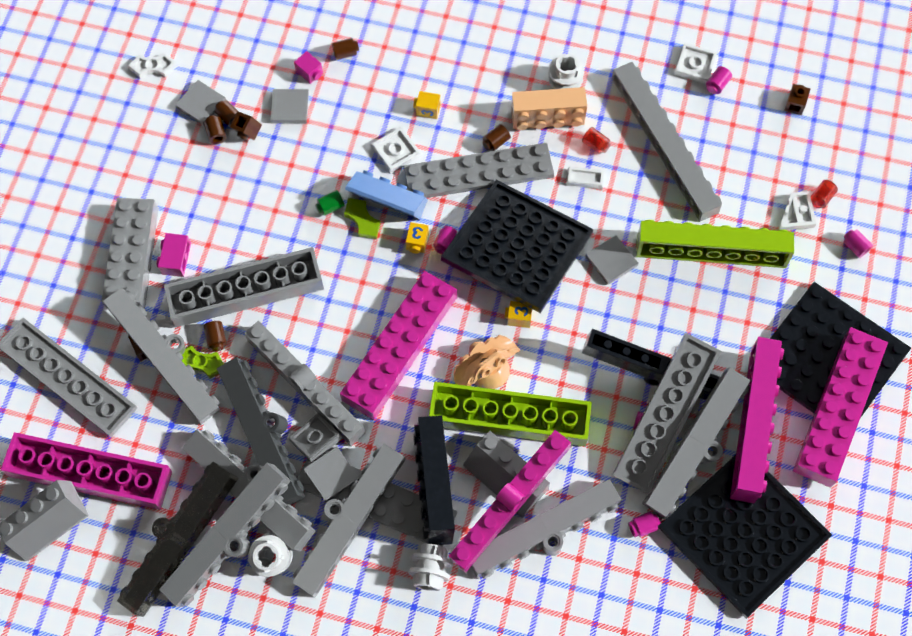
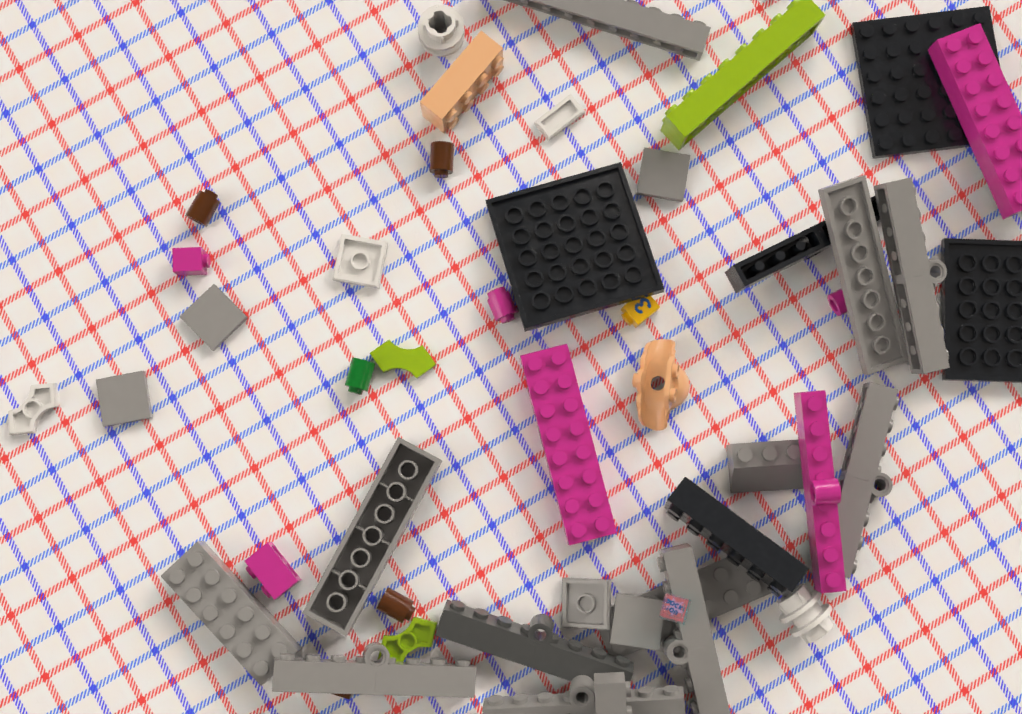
camera: 50 degrees left, 15 degrees up
reddish brown brick [204,115,227,145] -> none
reddish brown brick [215,100,238,127] -> none
reddish brown brick [230,111,262,140] -> none
light grey hinge [244,320,365,446] -> none
medium blue slope [345,170,428,220] -> none
light grey plate [404,143,554,198] -> none
yellow brick [406,222,429,254] -> none
yellow brick [413,91,441,119] -> none
lime brick [429,382,592,447] -> none
clear red brick [582,127,611,154] -> none
dark pink brick [628,511,660,537] -> none
dark pink brick [730,336,784,504] -> none
none -> clear light blue tile [659,592,691,625]

